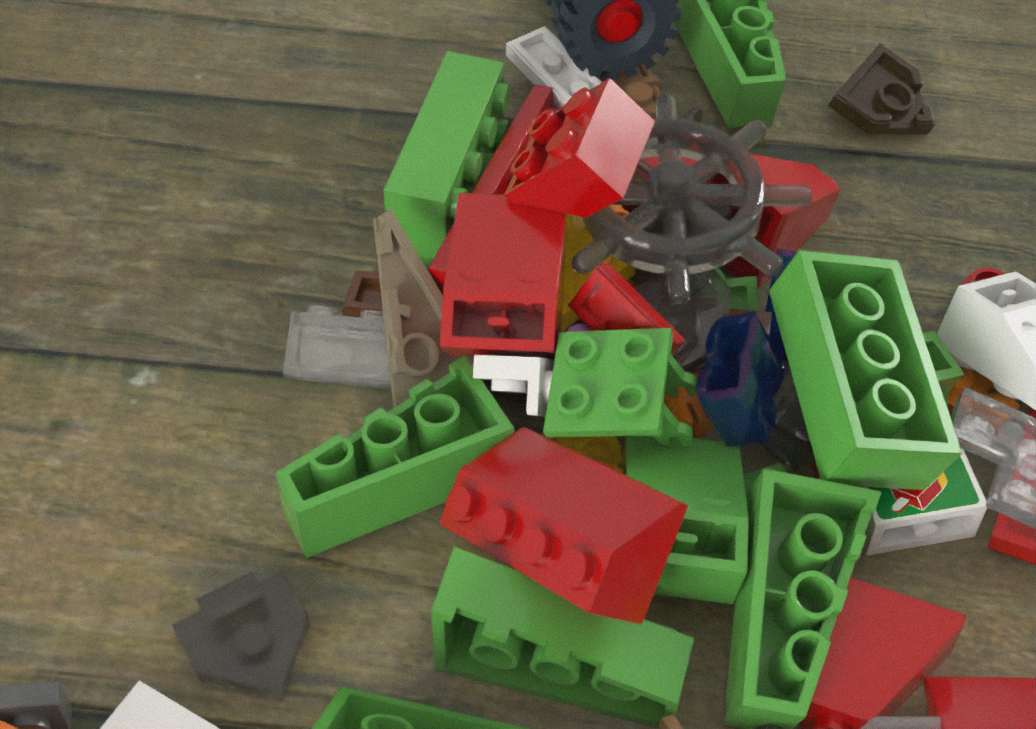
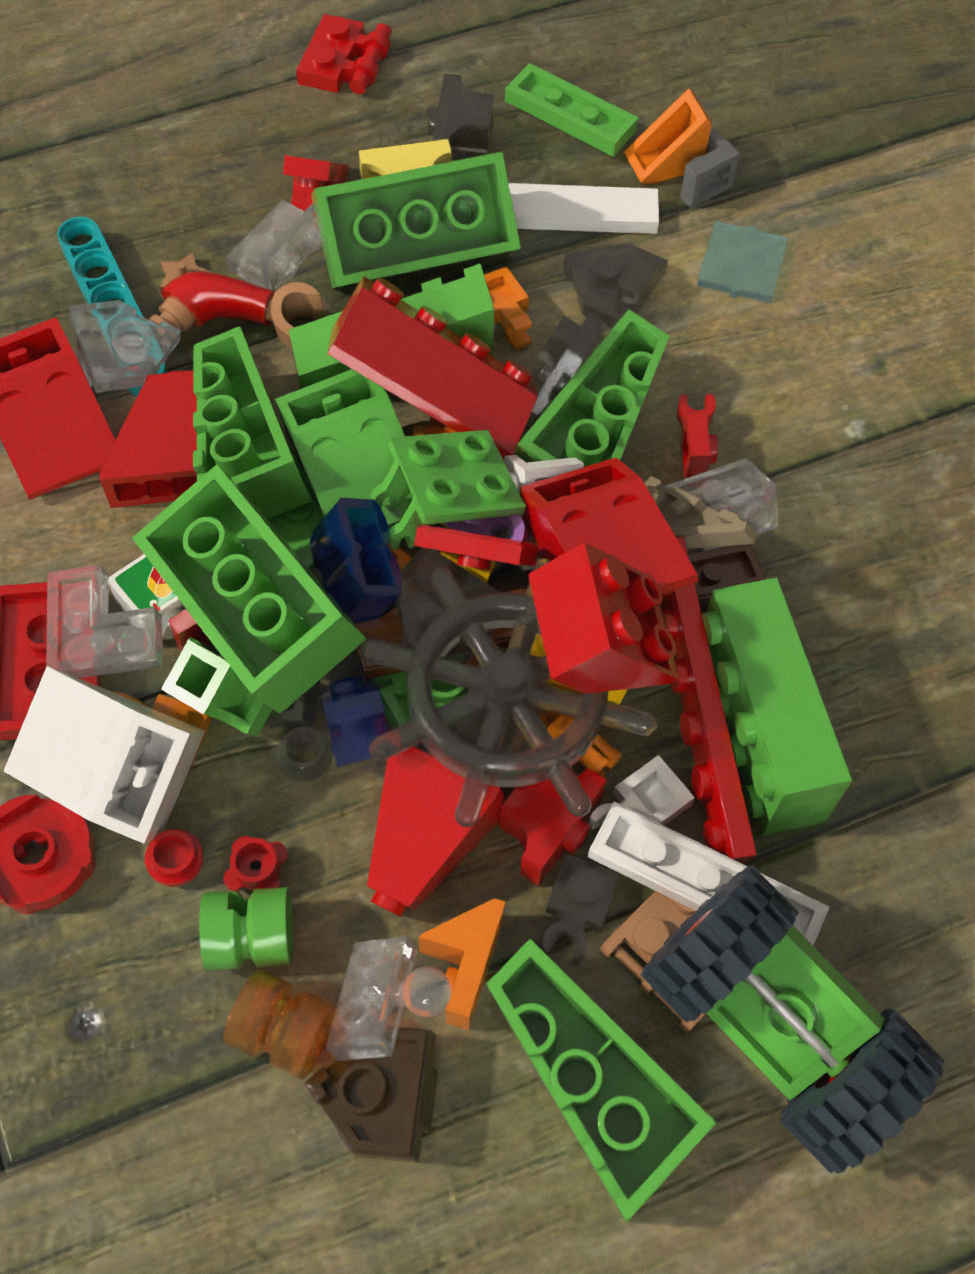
camera: 150 degrees right, 10 degrees up
none -> bright green wheel [199,887,293,971]
none -> red plate [223,836,288,891]
none -> clear orange wheel [223,969,338,1080]
none -> clear plate [326,936,451,1061]
none -> orange slope [419,898,506,1031]
none -> orange plate [484,266,532,351]
none -> clear smoke plate [532,313,604,417]
none -> red plate [676,394,718,484]
none -> clear light blue piece [697,221,788,303]

